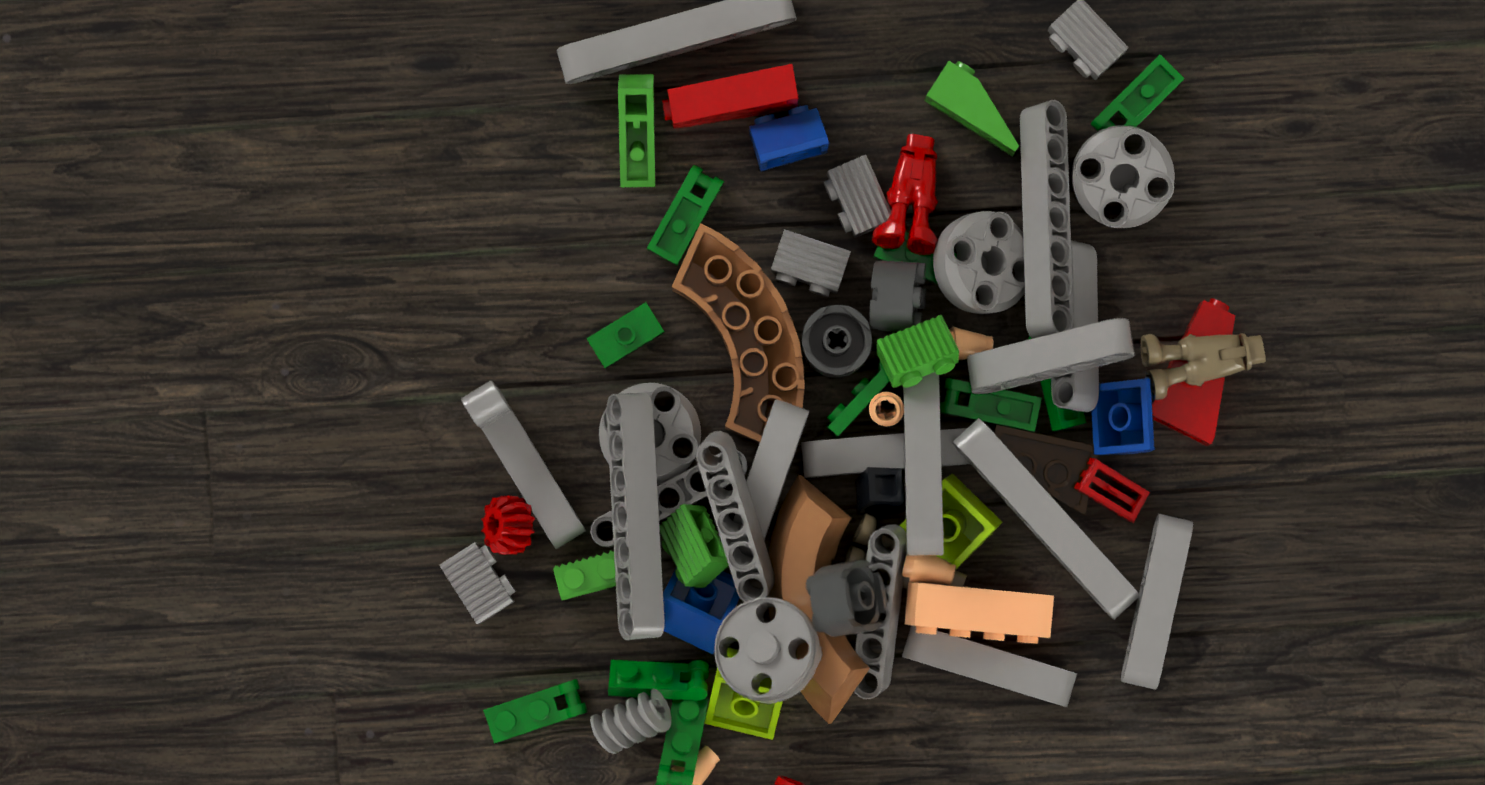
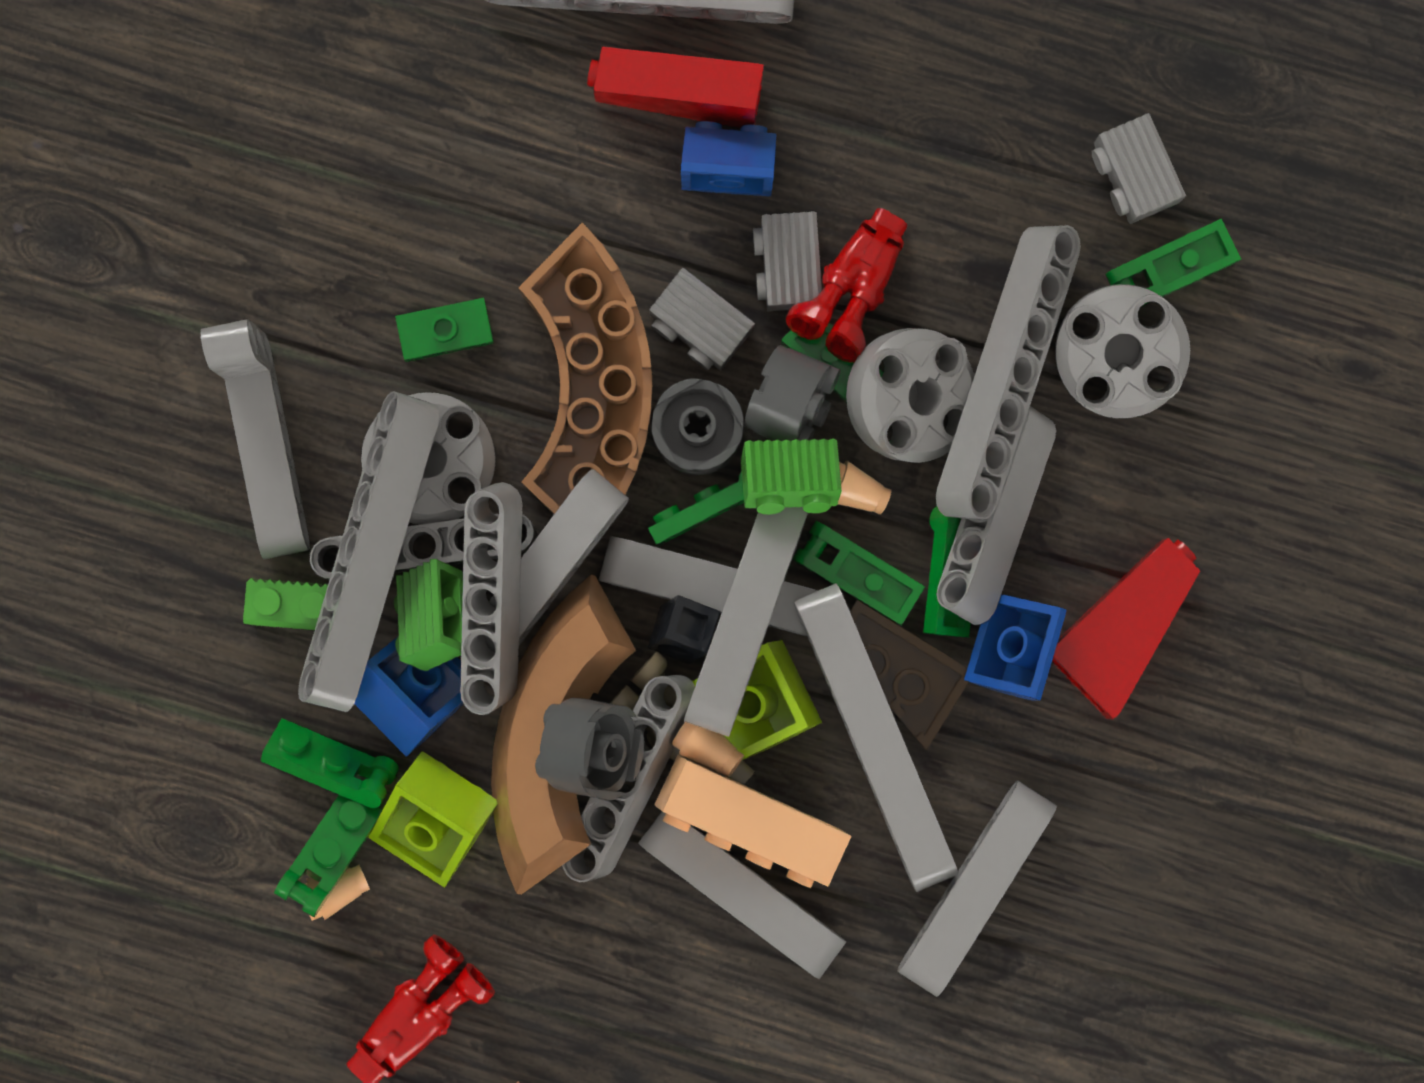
camera: 20 degrees right, 0 degrees up
light grey brick [439,542,516,625] -> none
red gear [481,496,535,555] -> none
green plate [483,679,588,744] -> none
light grey piece [590,688,671,754] -> none
bright green slope [618,74,655,187] -> none
green plate [647,164,725,266] -> none
light grey piece [714,597,822,704] -> none
light nougat cone [869,392,904,426] -> none
bright green slope [925,61,1019,157] -> none
light grey beam [967,318,1135,394] -> none
red tile [1074,458,1150,523] -> none
dark tan piece [1140,333,1266,400] -> none

